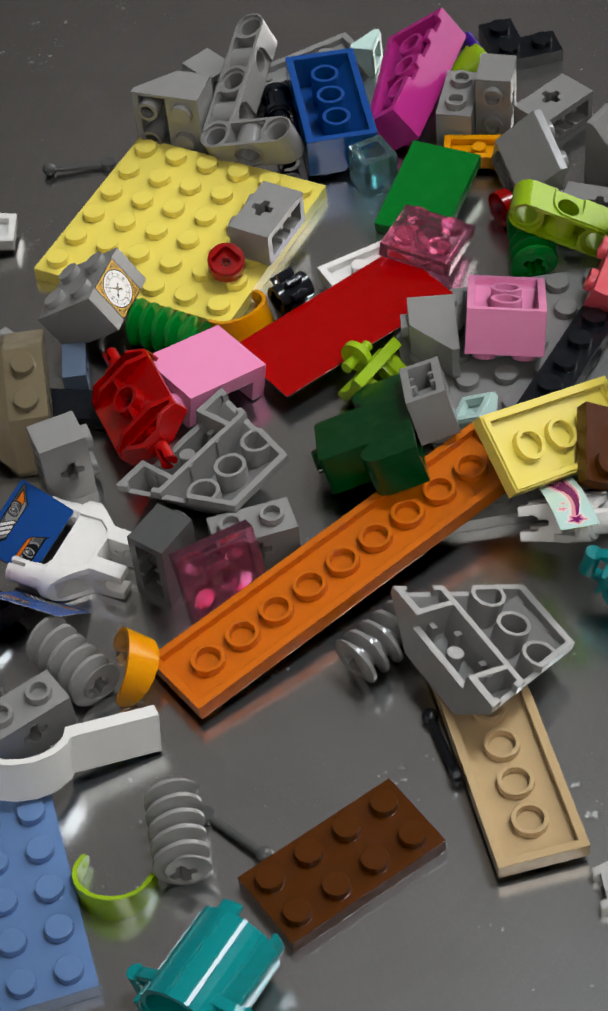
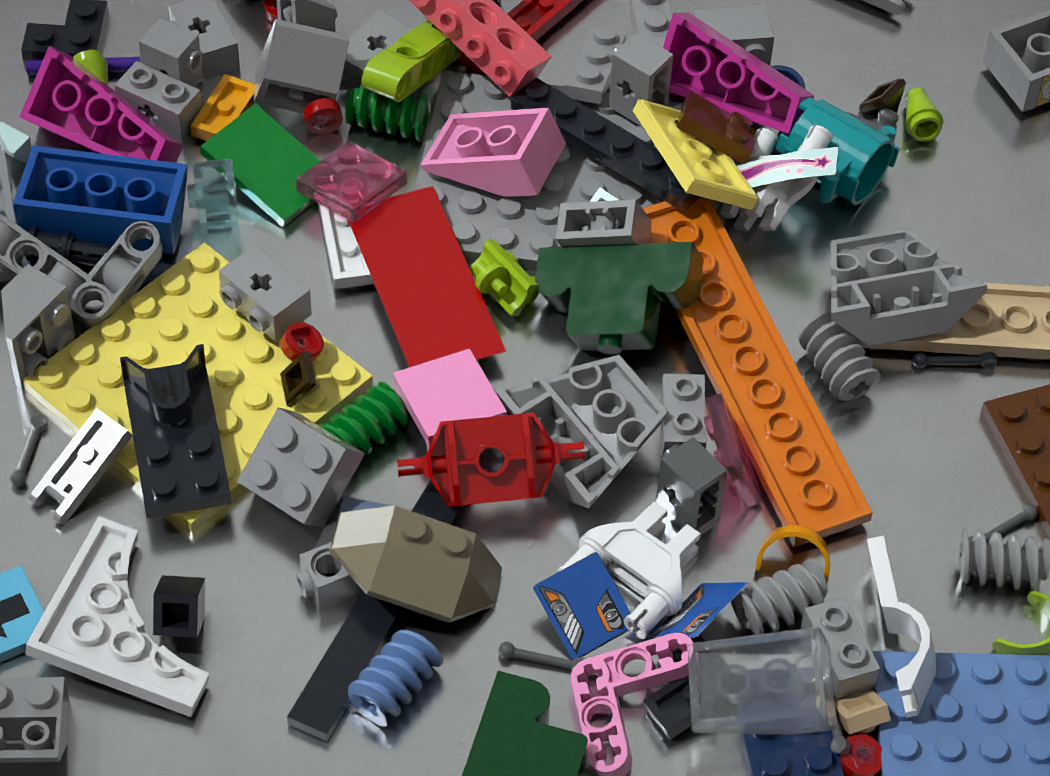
camera: 80 degrees left, 5 degrees up
light grey brick [26,411,100,501] -> none
light orange helmet [206,289,274,342] -> none
black gear [267,267,315,313] -> none
light grey slope [400,294,461,378] -> none
none -> hinge [29,408,133,525]
none -> black plate [120,344,232,518]
none -> dark brown slope [280,350,320,408]

